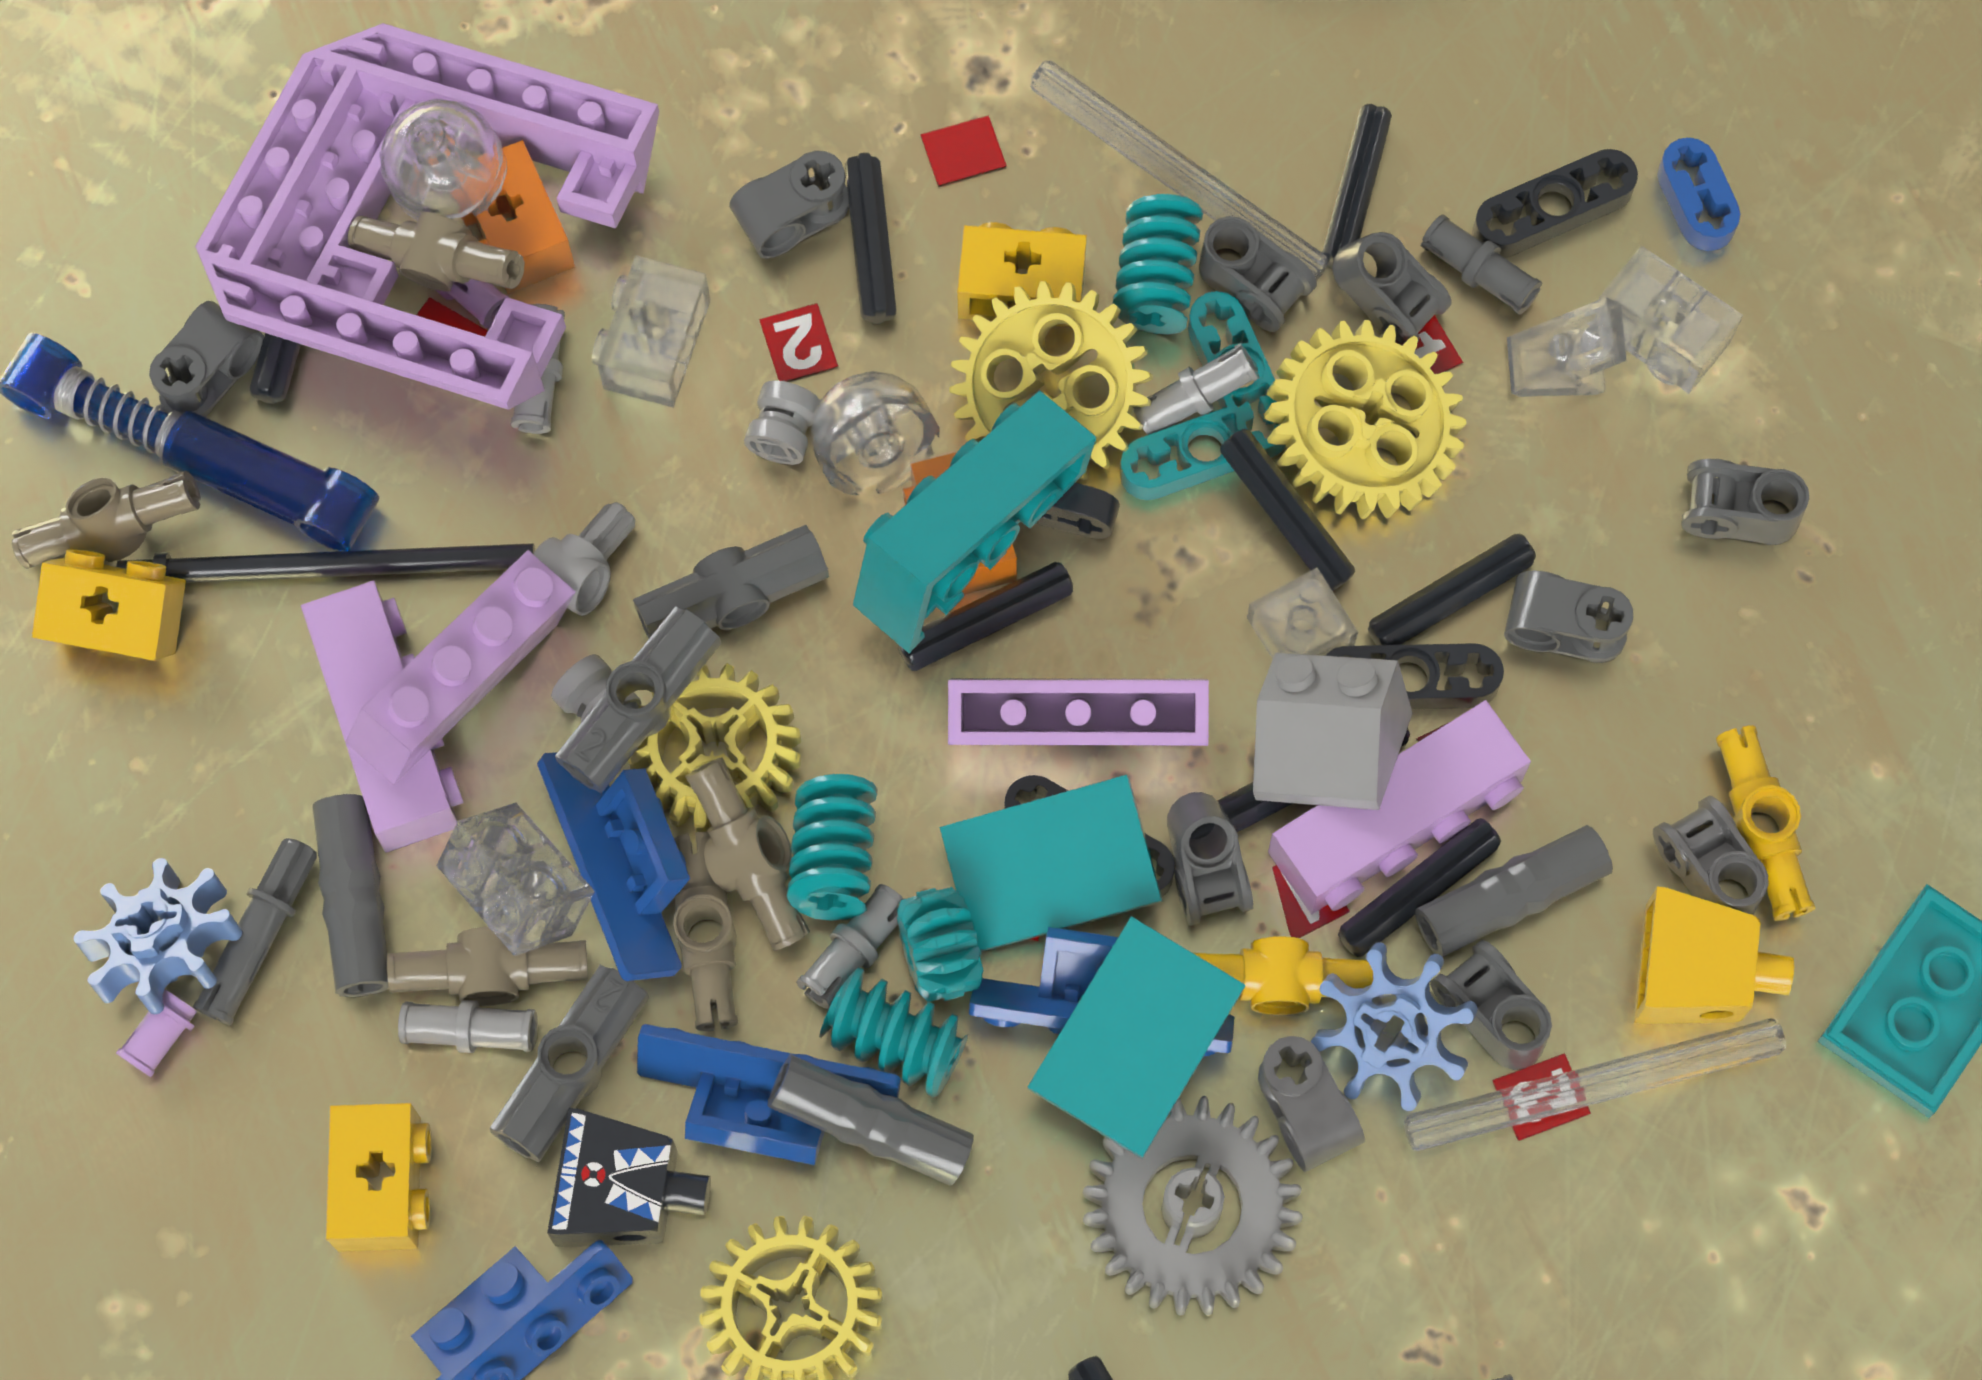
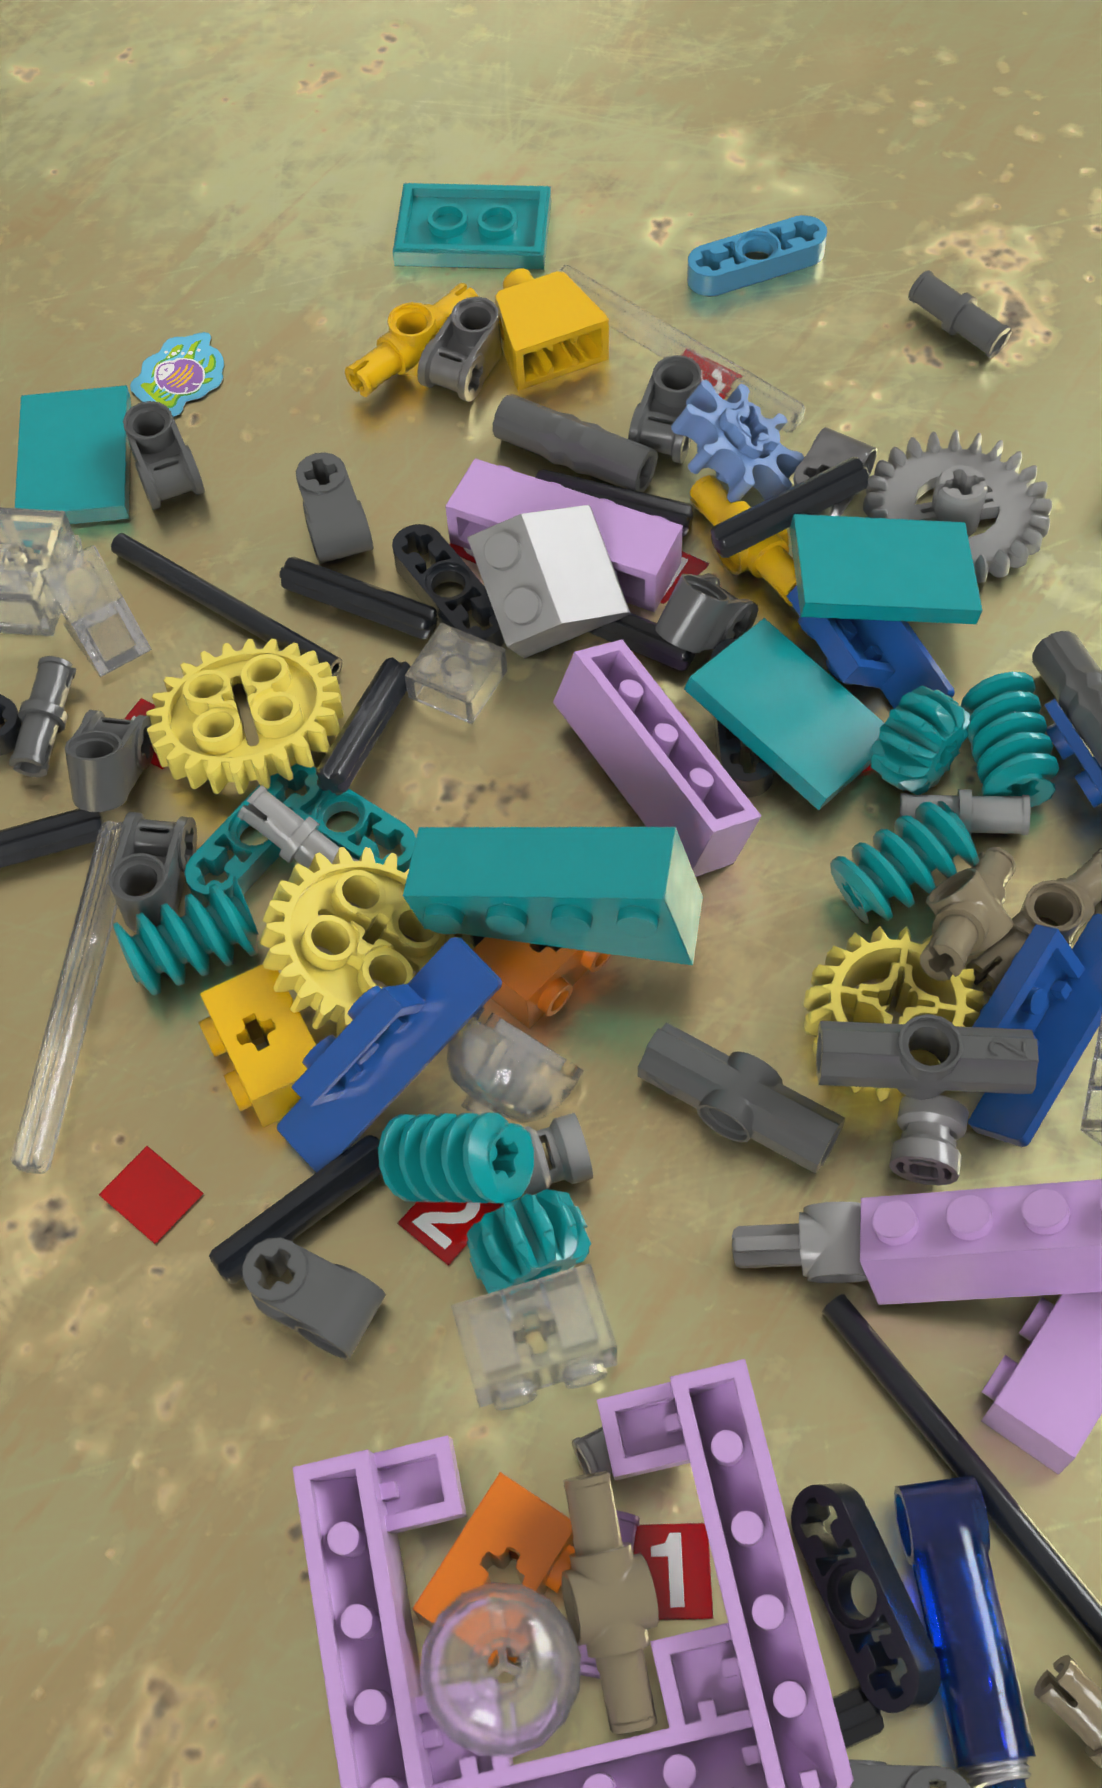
camera: 120 degrees left, 10 degrees down
none -> teal tile [14,385,131,529]
none -> black piece [111,533,343,676]
none -> sticker [130,332,224,417]
none -> blue bracket [277,937,502,1172]
none -> teal piece [378,1112,534,1203]
none -> teal gear [467,1189,591,1296]
none -> dark azure beam [687,215,827,296]
none -> black axle [711,457,870,558]
none -> black beam [791,1483,941,1713]

